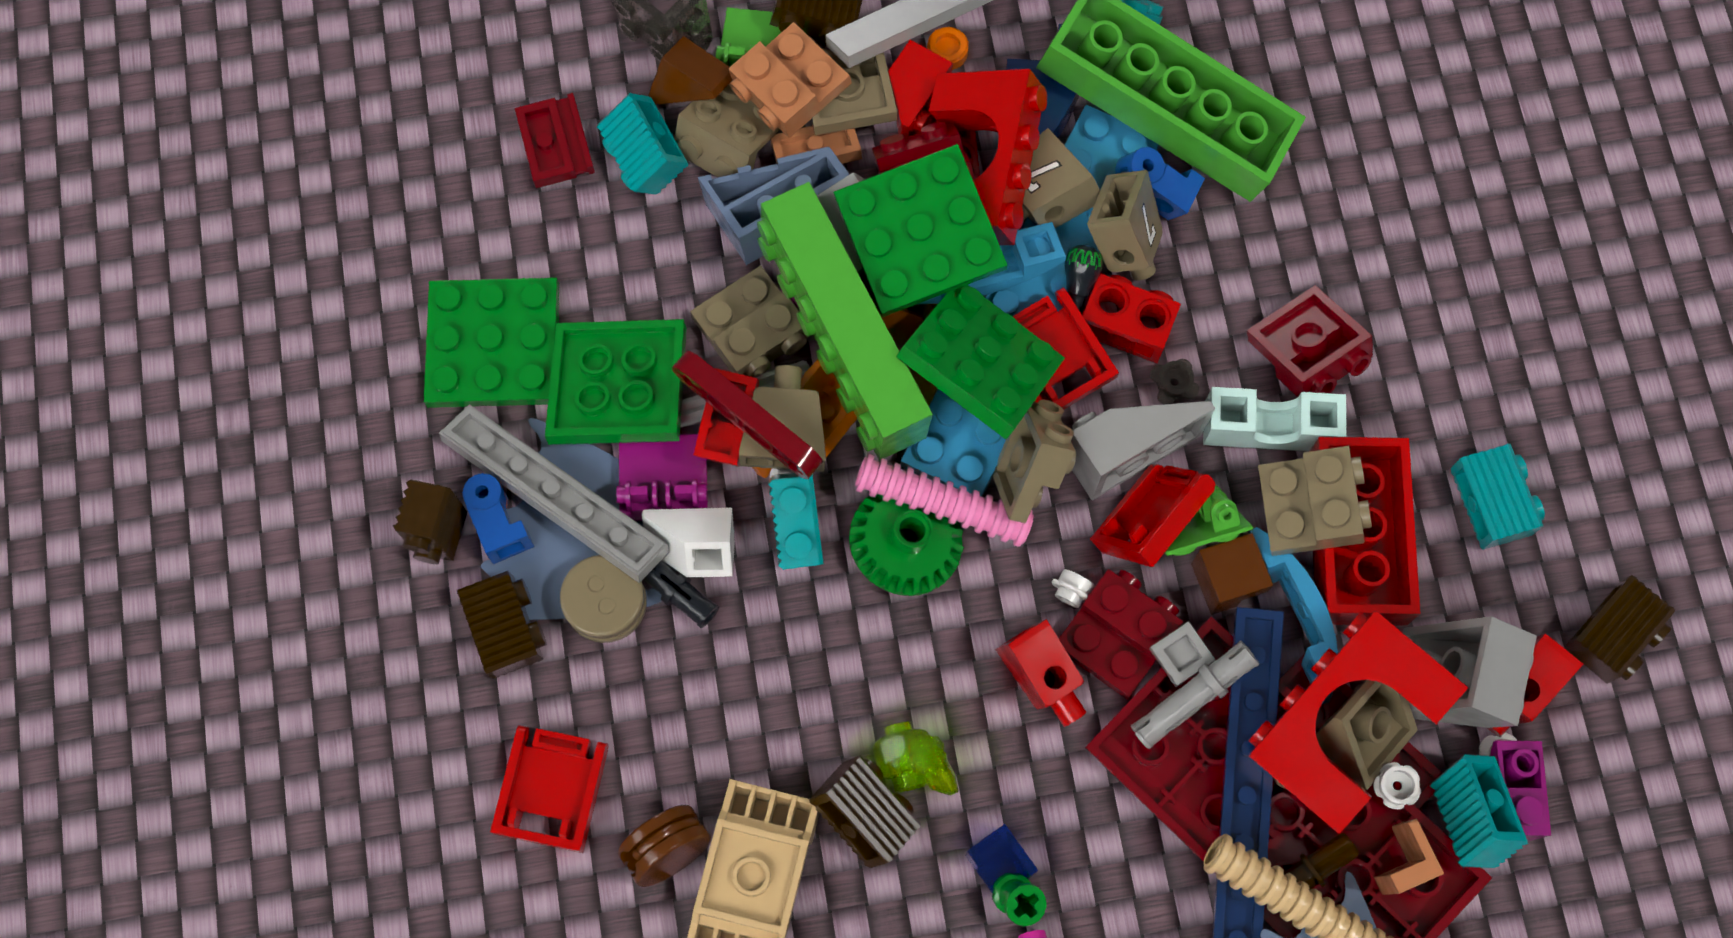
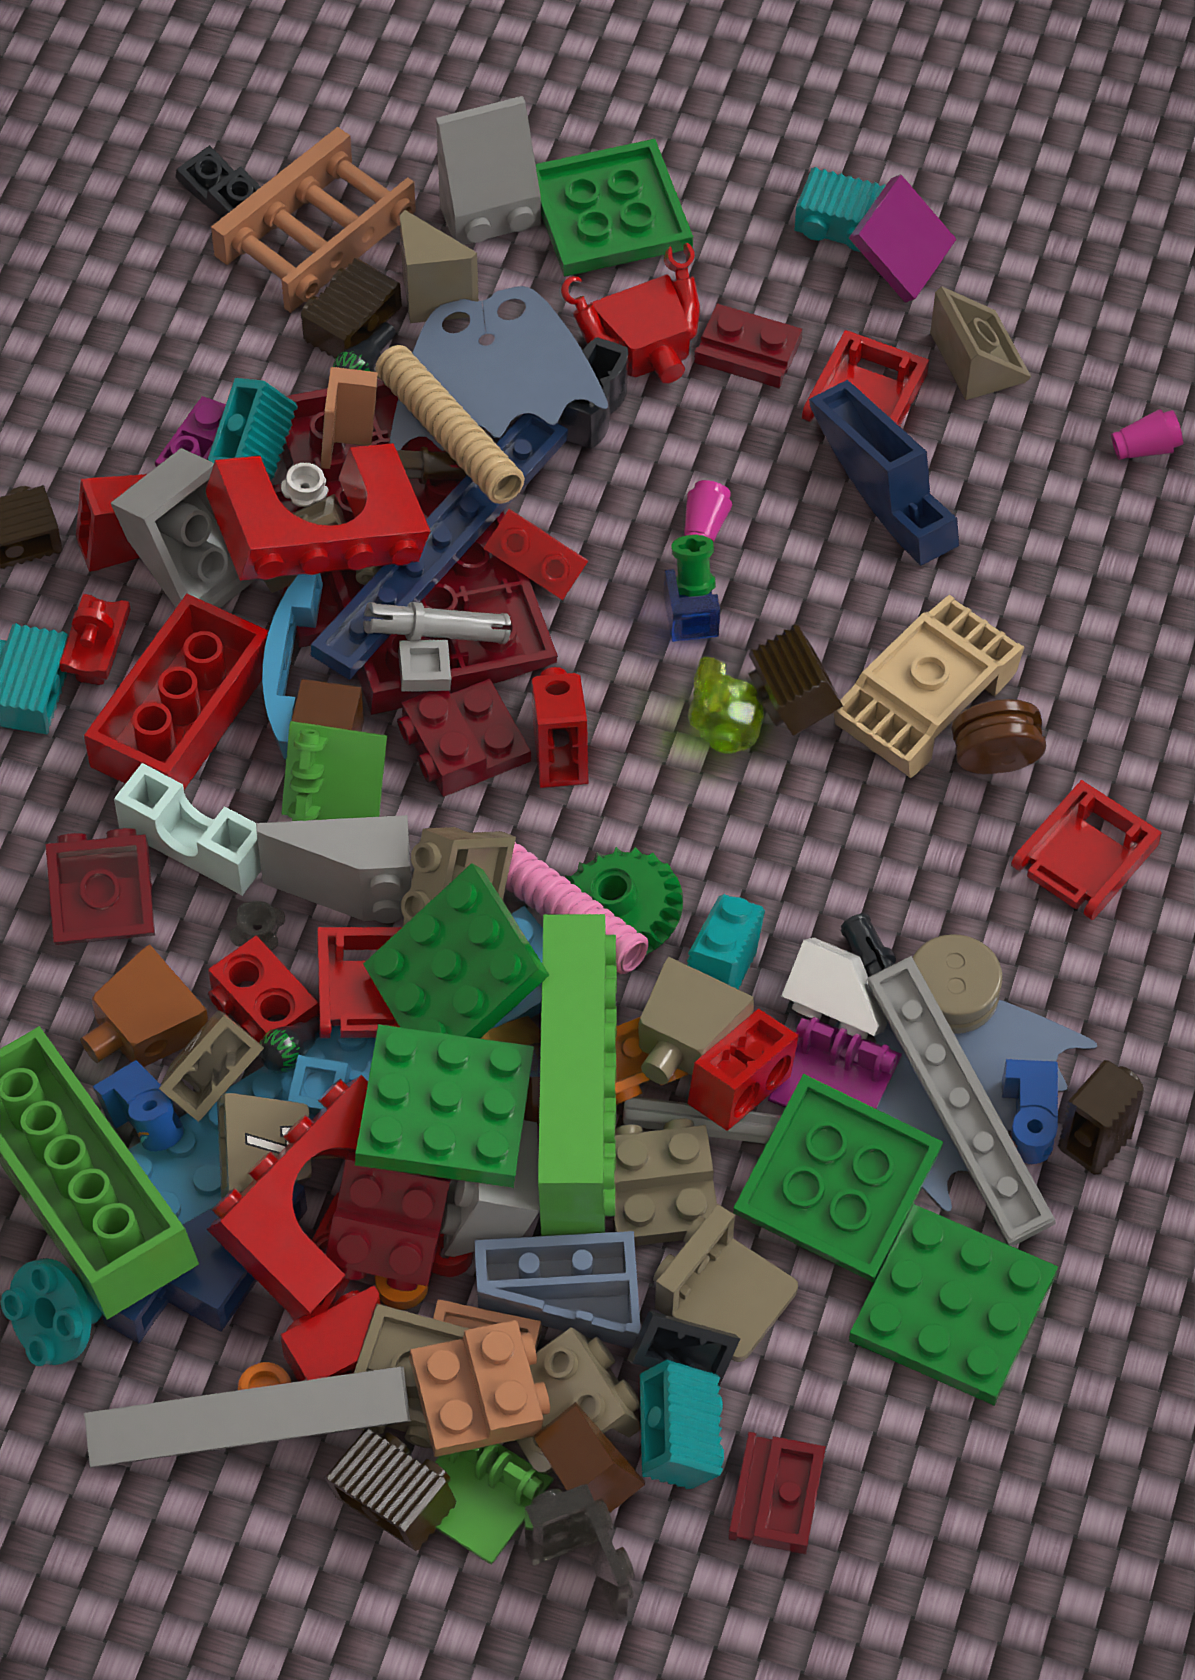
camera: 155 degrees left, 15 degrees down
dark brown brick [457,571,547,679] -> none
dark red beam [672,350,823,480] -> none
white plate [1052,569,1095,608] -> none
red container [1090,464,1215,568] -> none
dark tan plate [1258,446,1372,556] -> none
none -> red hips [59,594,131,685]
none -> dark orange torso [80,944,209,1067]
none -> red hinge [484,508,589,600]
none -> black slope [628,1311,740,1386]
none -> dark tan bracket [653,1204,798,1362]

